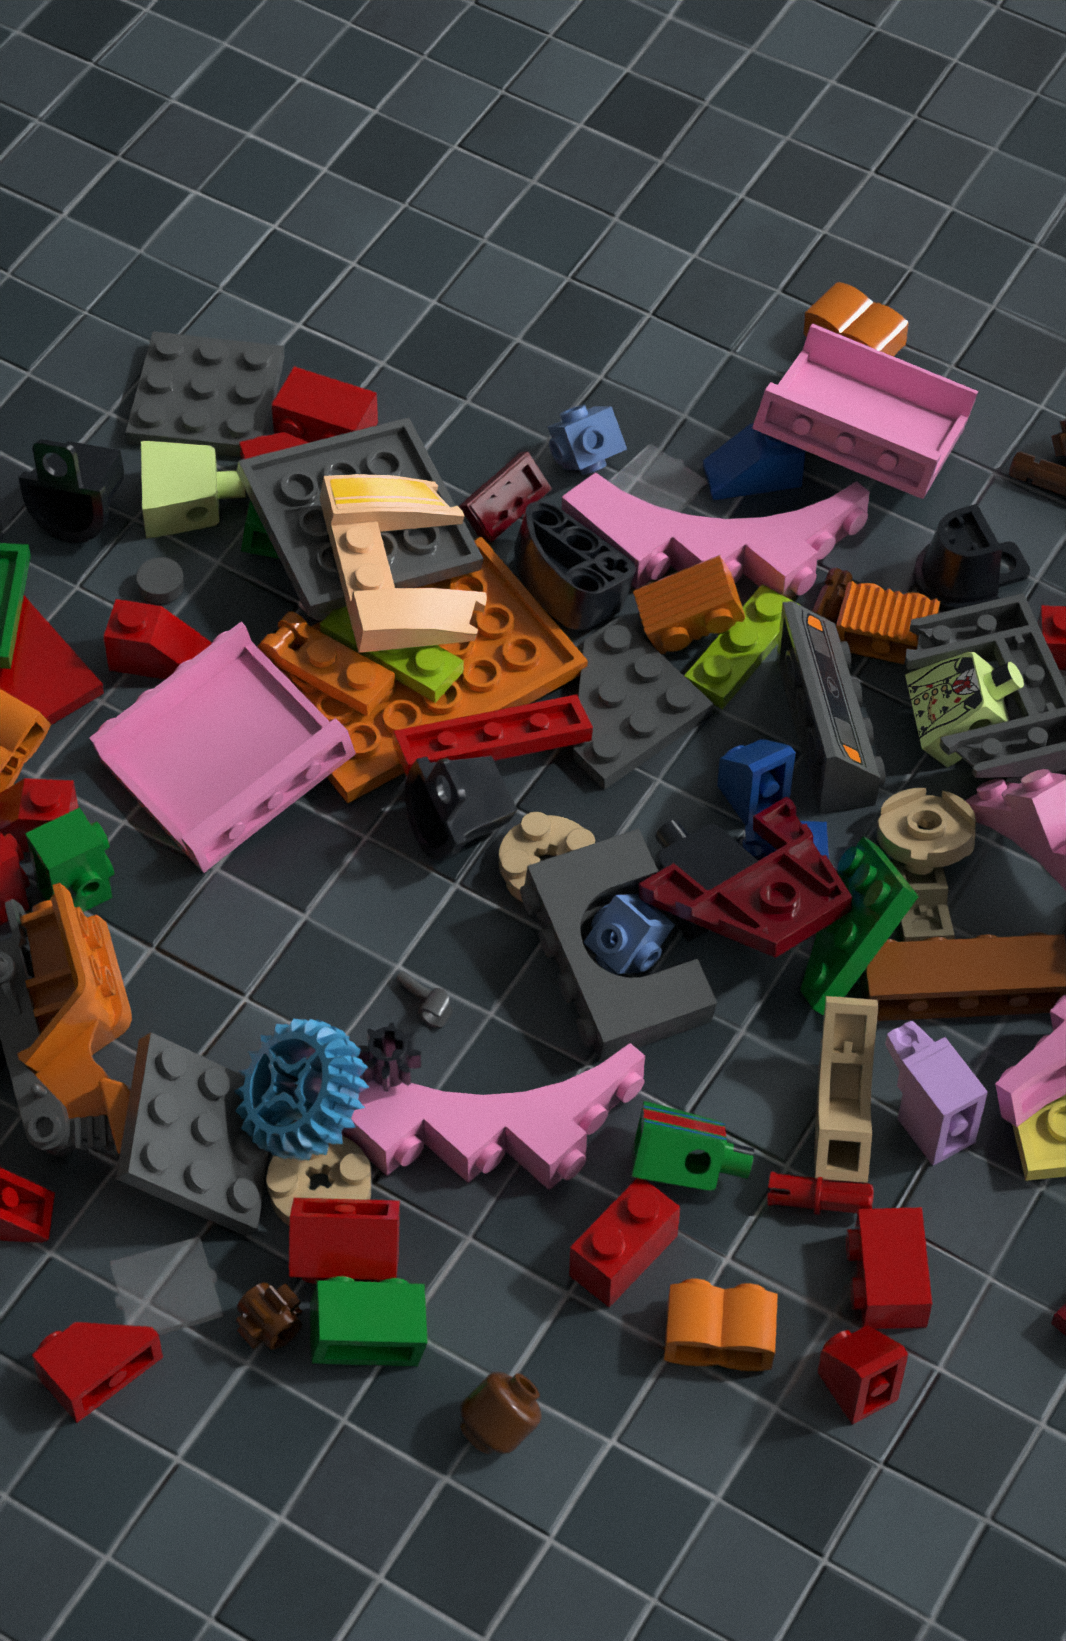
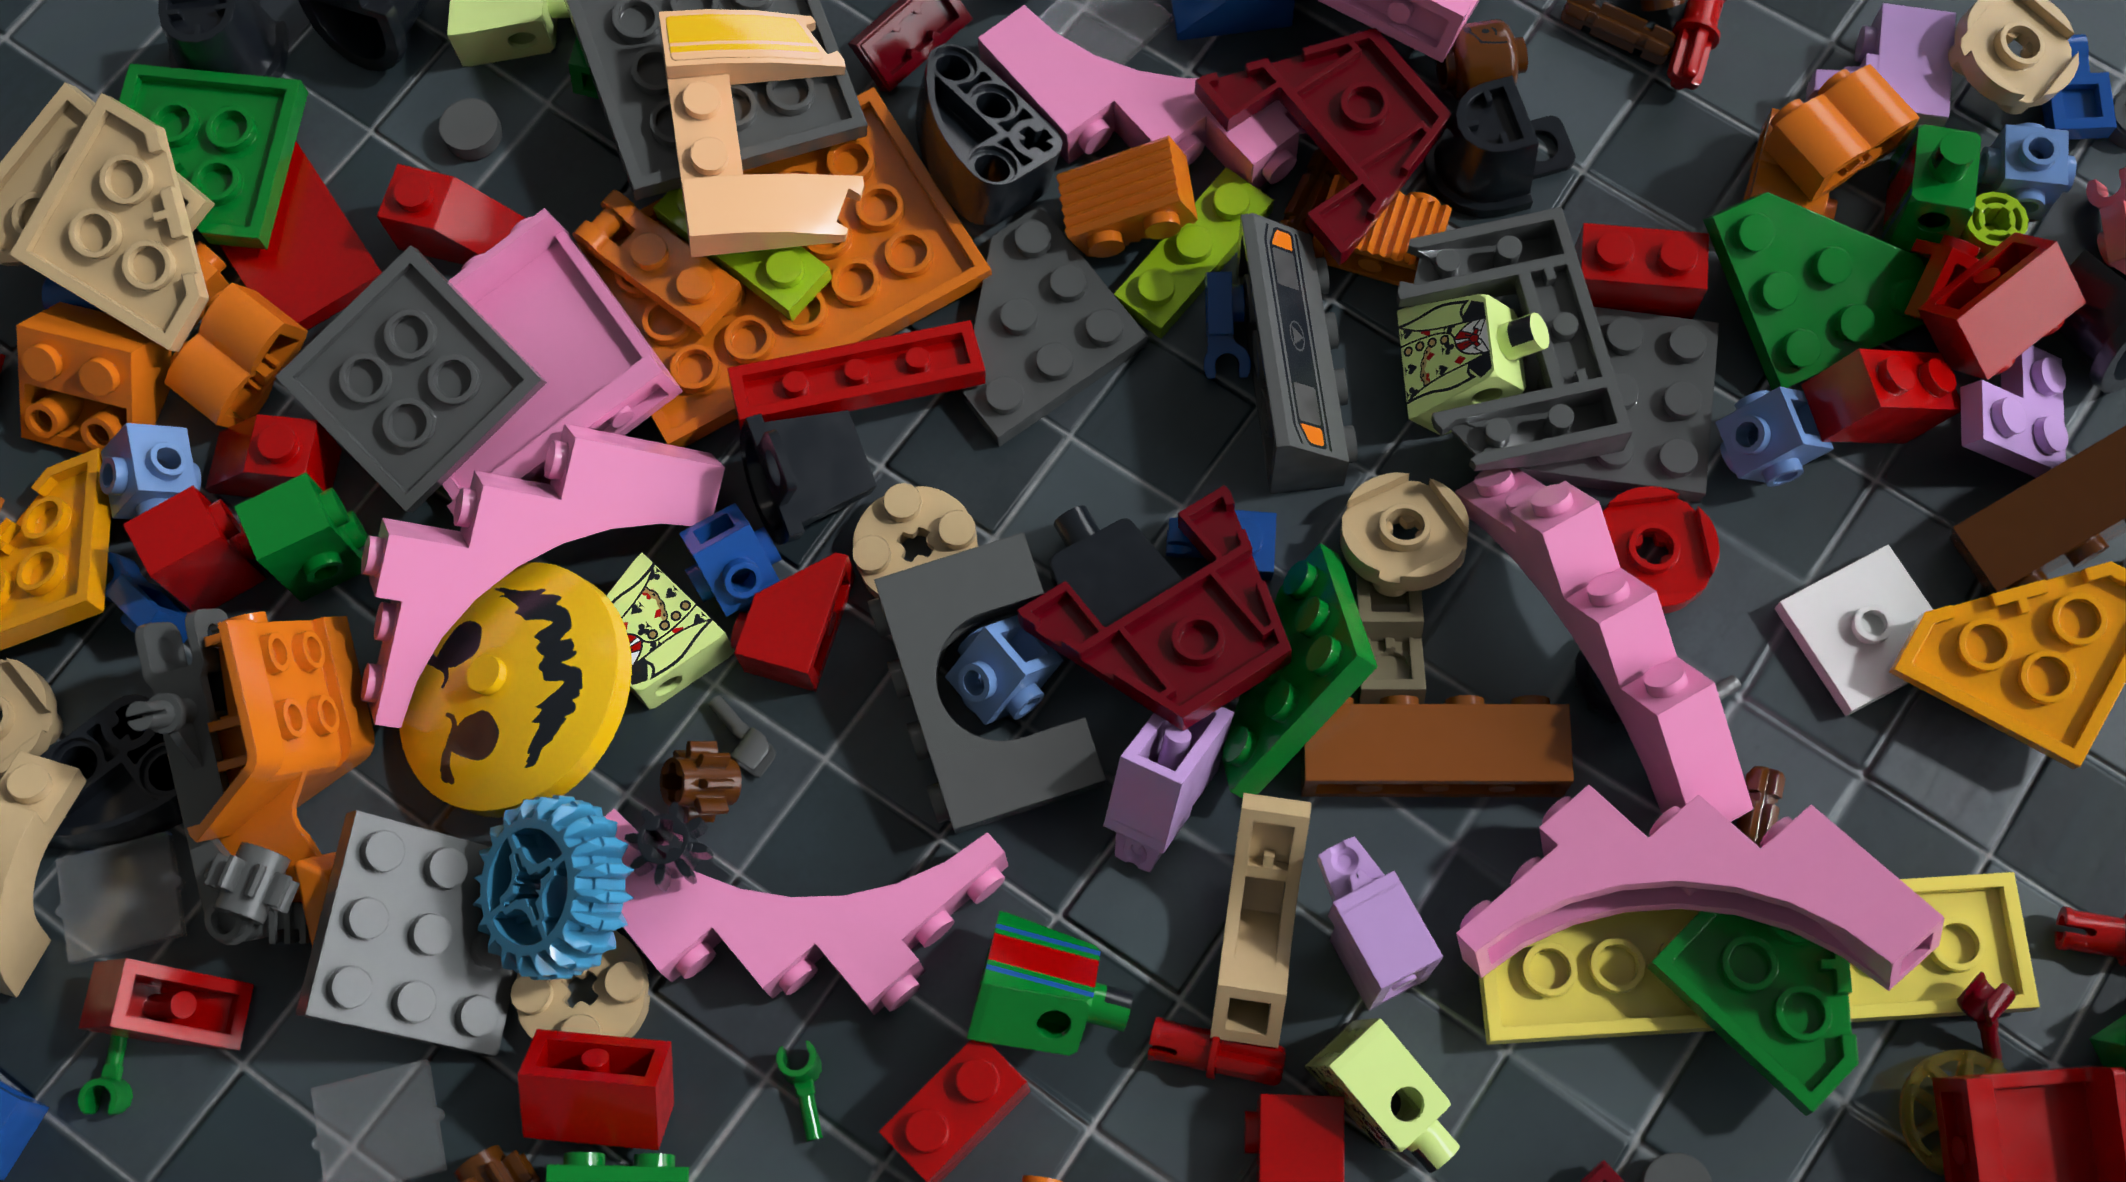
camera: 10 degrees right, 15 degrees up
blue slope [717,739,796,825] -> none
none -> dark grey gear [204,842,300,925]
none -> dark grey plate [275,245,547,513]
none -> bright pink arch [360,424,725,728]
none -> yellow dish [399,562,632,818]
none -> yellowish green torso [607,553,735,709]
none -> reddish brown gear [660,741,742,823]
none -> blue brick [679,503,782,617]
none -> red slope [731,552,856,692]
none -> green hand [776,1040,823,1142]
none -> lavender hinge [1103,707,1234,872]
none -> dark red wing [1194,28,1452,265]
none -> blue plate [1203,271,1251,379]
none -> yellowish green torso [1305,1018,1460,1173]
none -> reddish brown head [1435,19,1528,101]

